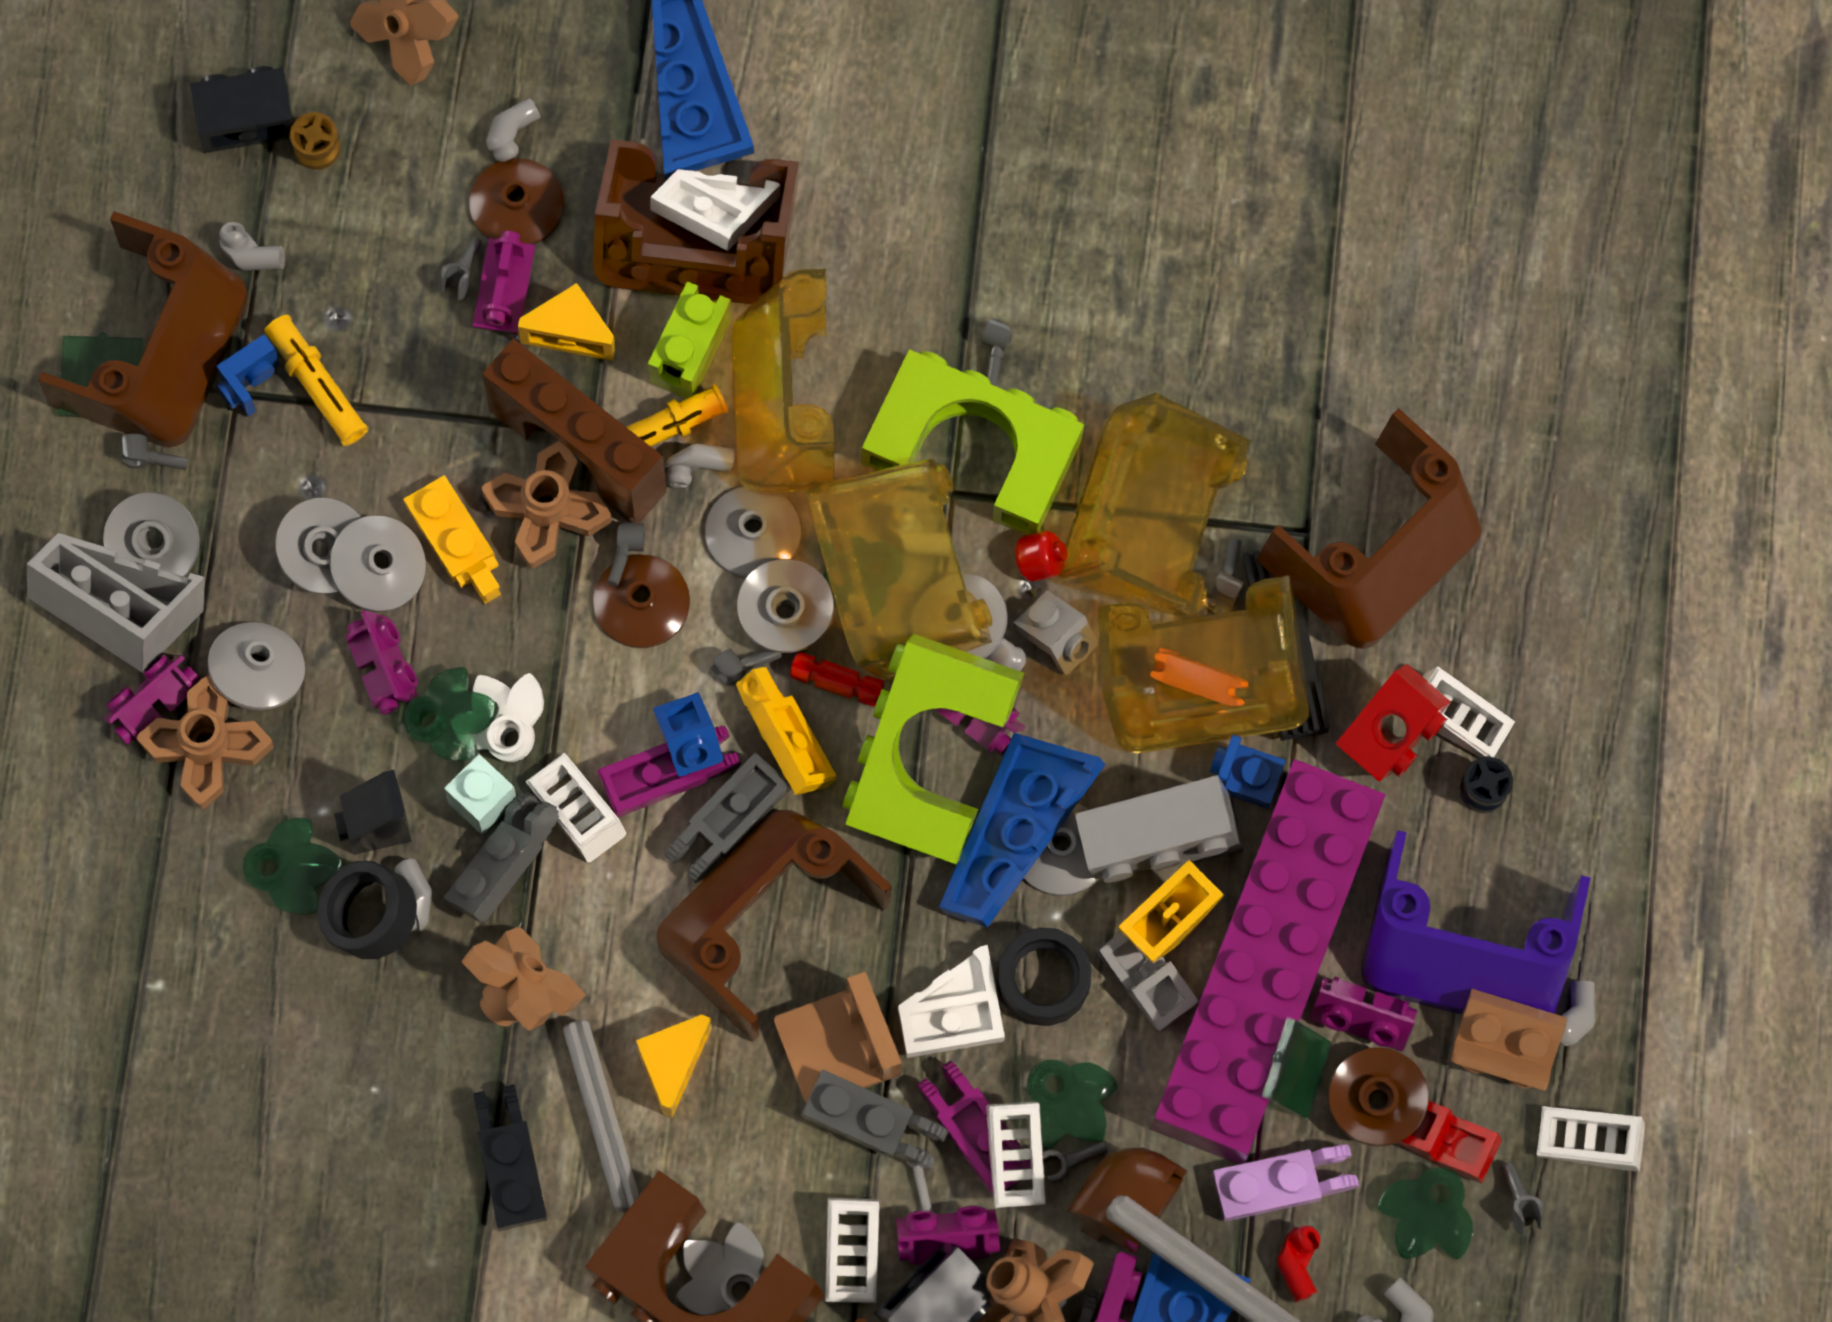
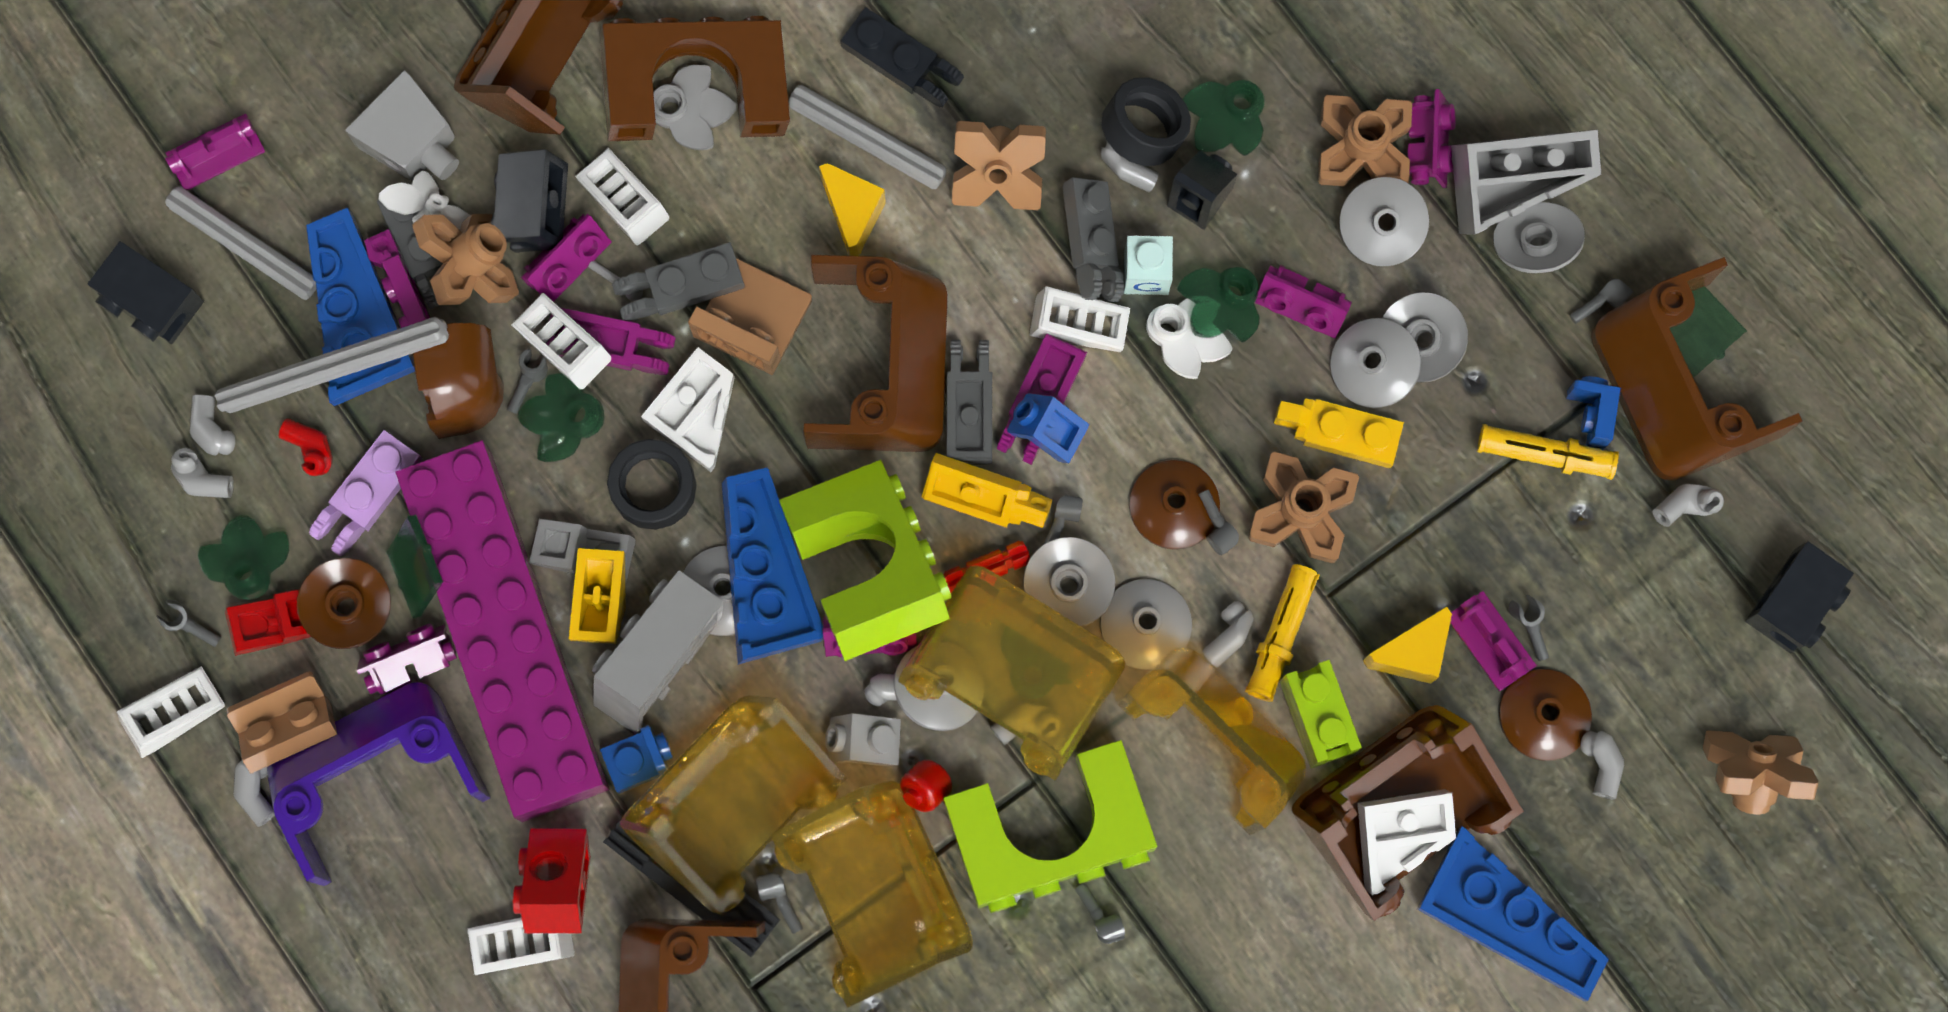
camera: 140 degrees right, 5 degrees up
pearl gold wheel [290,112,340,170] -> none
reddish brown arch [482,338,667,523] -> none
orange piece [1150,647,1248,706] -> none
black wheel [1459,756,1513,813] -> none

